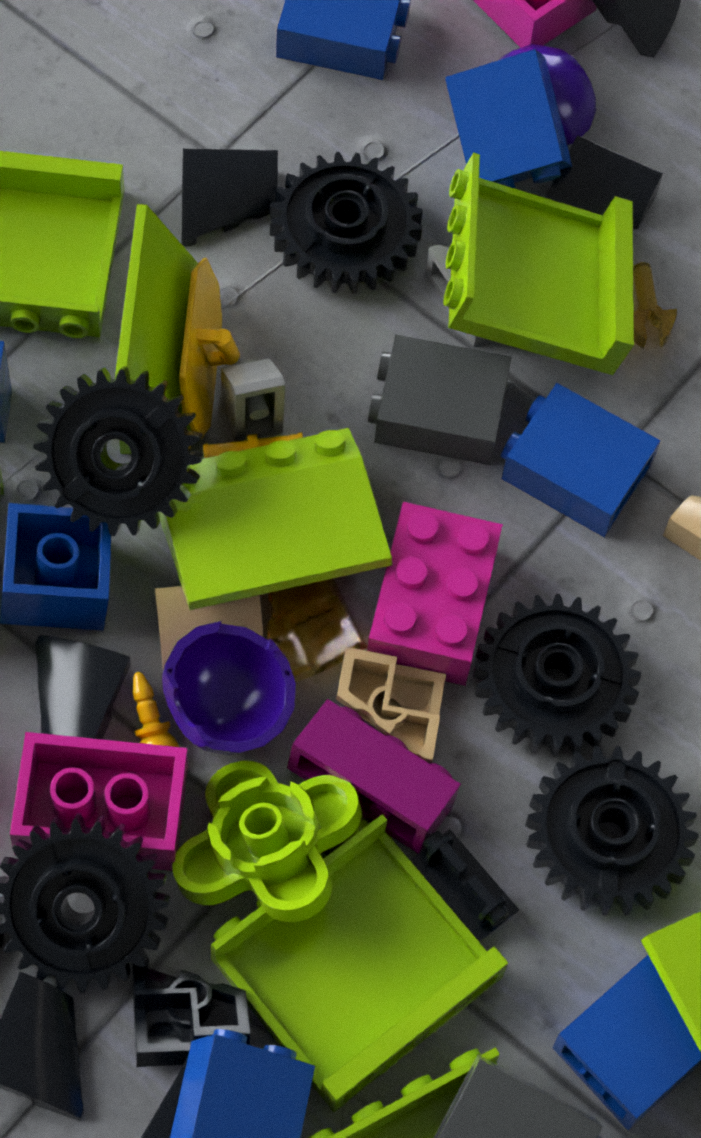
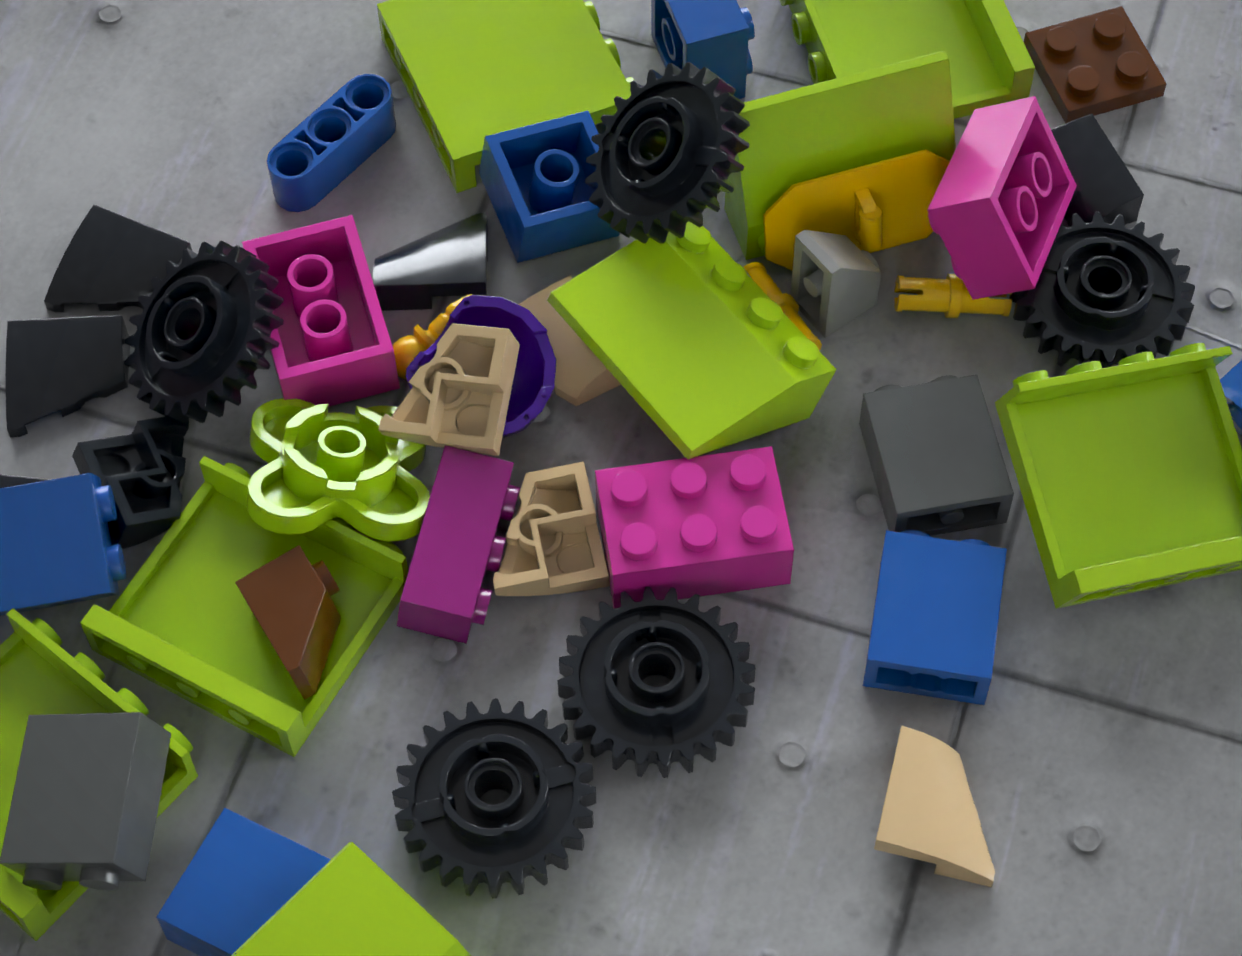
camera: 75 degrees right, 5 degrees down
clear yellow slope [267,578,368,682] -> none
black hinge [410,829,519,942] -> none
clear yellow bar [633,262,677,349] -> none
none -> reddish brown slope [235,545,341,700]
none -> tan slope [378,323,520,456]
none -> yellow pin [894,273,1012,319]
none -> dark pink brick [927,96,1077,300]
none -> reddish brown plate [1024,6,1167,124]

